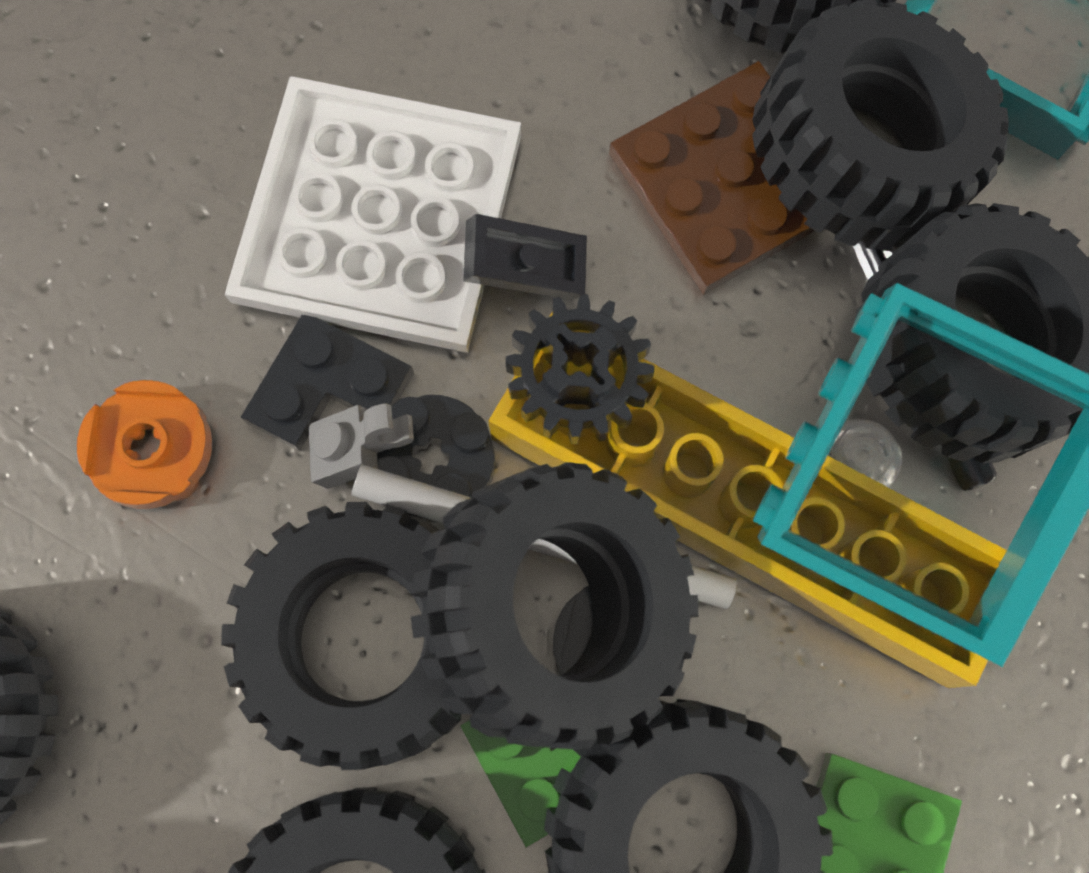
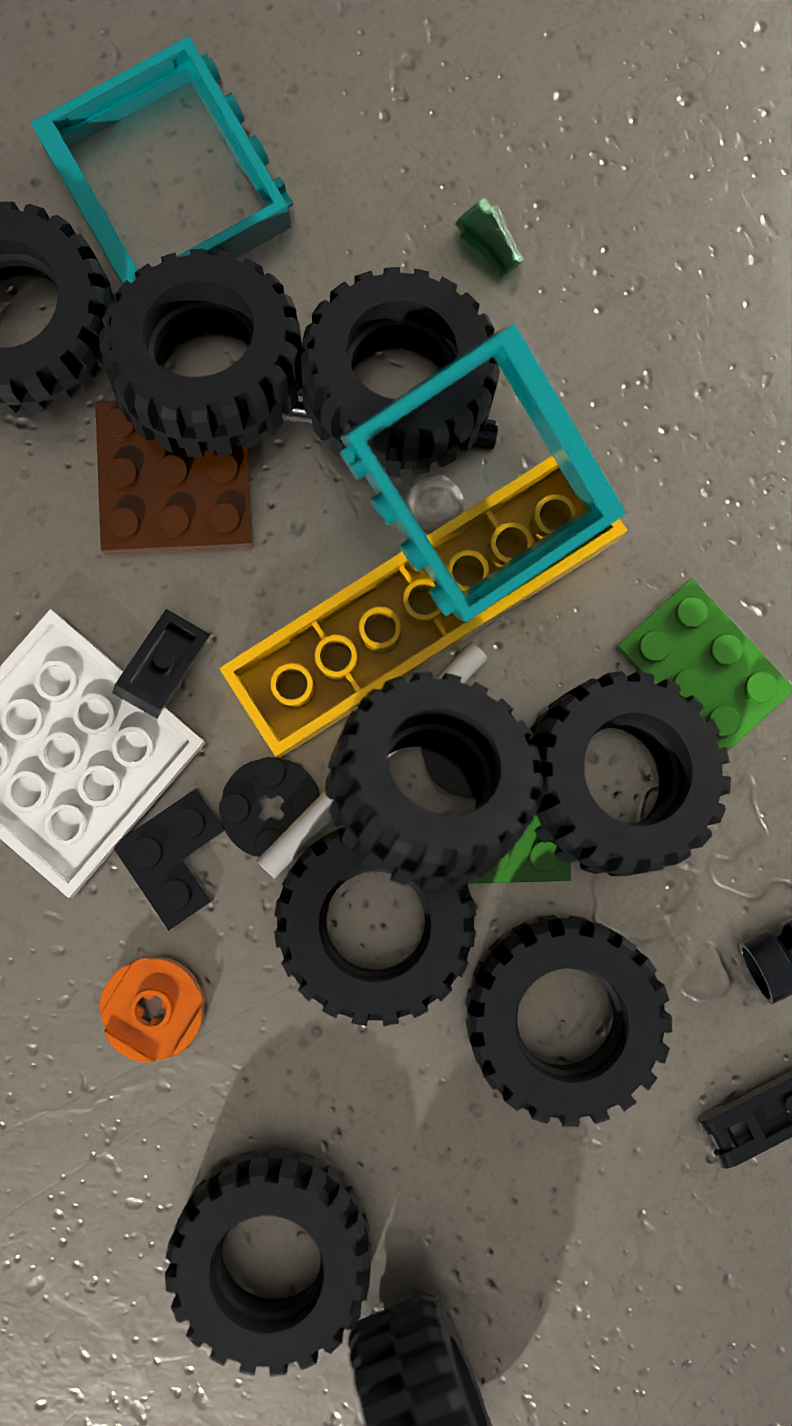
camera: 65 degrees left, 10 degrees up
light grey plate [309,404,414,489] -> none
black gear [505,294,655,444] -> none

